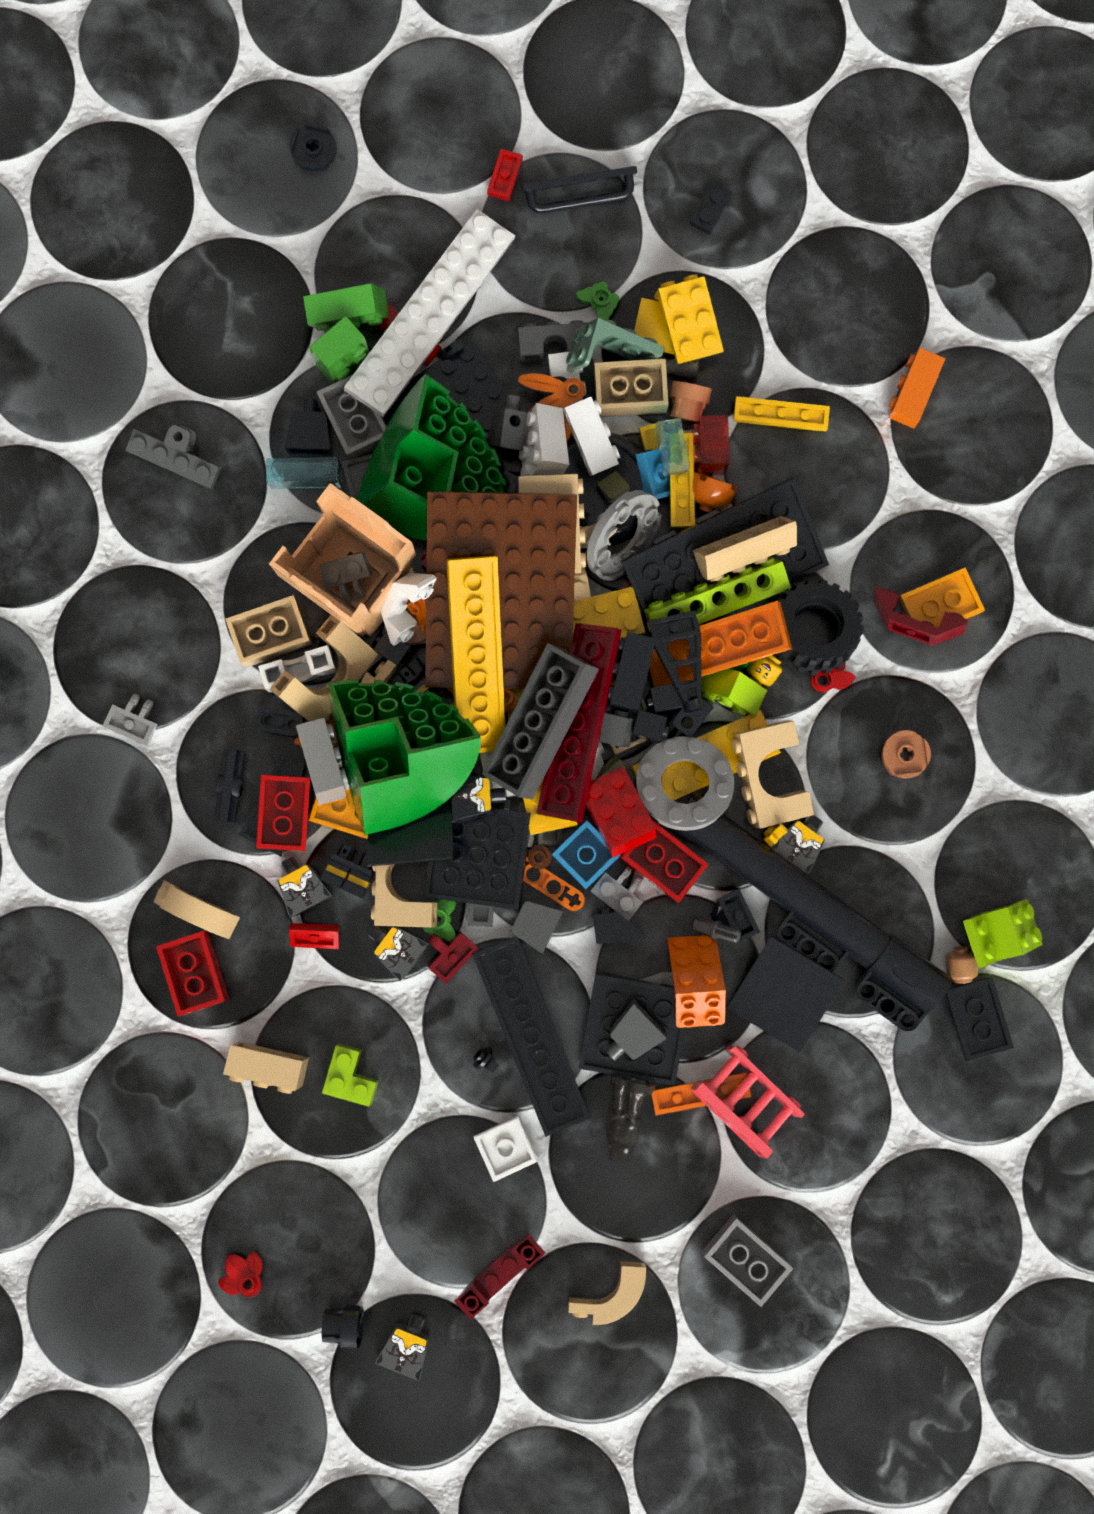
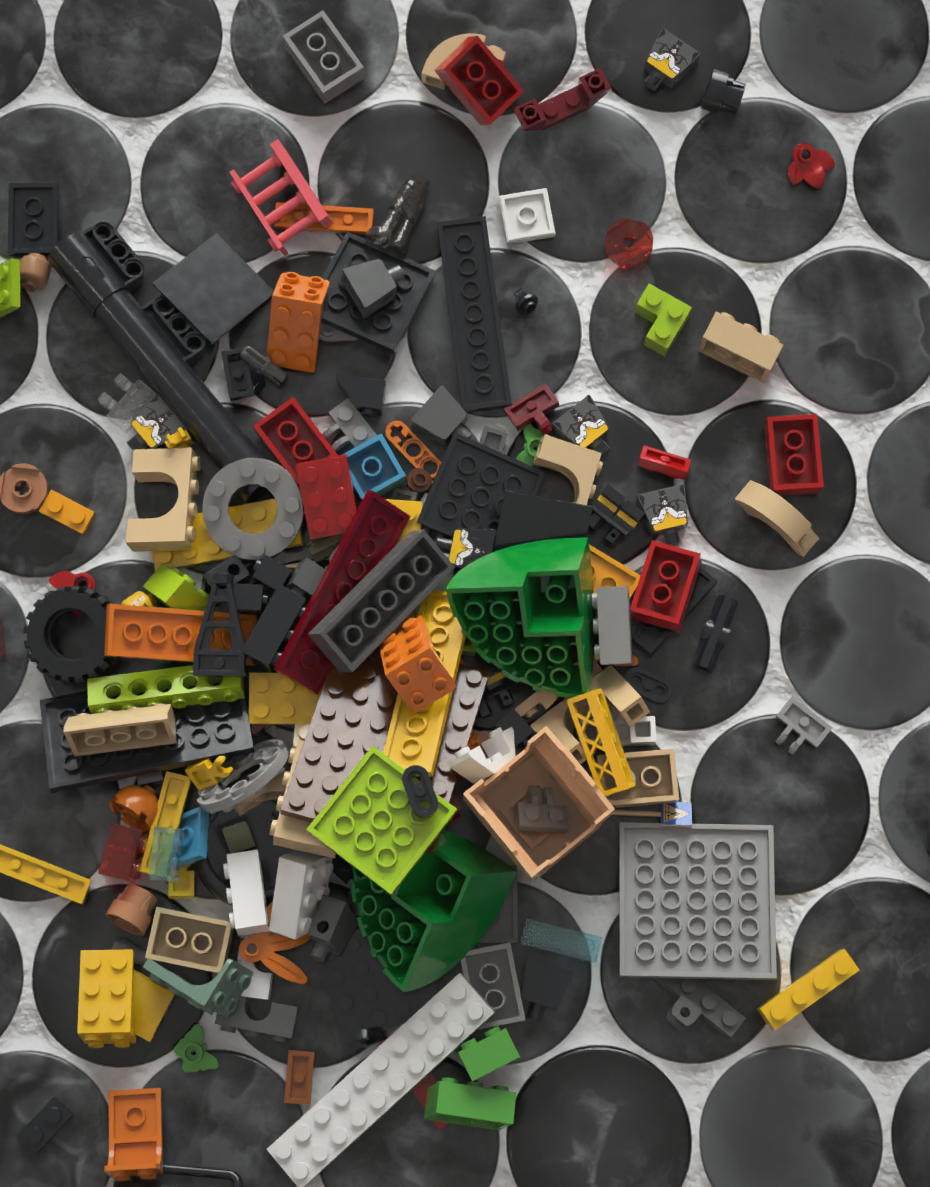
camera: 165 degrees left, 5 degrees down
none -> light orange plate [39,490,96,535]
none -> clear plate [98,373,157,433]
none -> orange bracket [104,1088,163,1181]
none -> yellow plate [185,756,233,791]
none -> dark orange plate [284,1050,315,1105]
none -> lime plate [306,745,457,896]
none -> orange bracket [379,615,456,713]
none -> black plate [402,765,438,819]
none -> red brick [434,36,524,125]
none -> yellow fence [566,688,636,796]
none -> clear red plate [604,218,653,269]
none -> piece [612,802,692,827]
none -> light grey plate [619,822,777,980]
none -> yellow brick [757,949,859,1031]

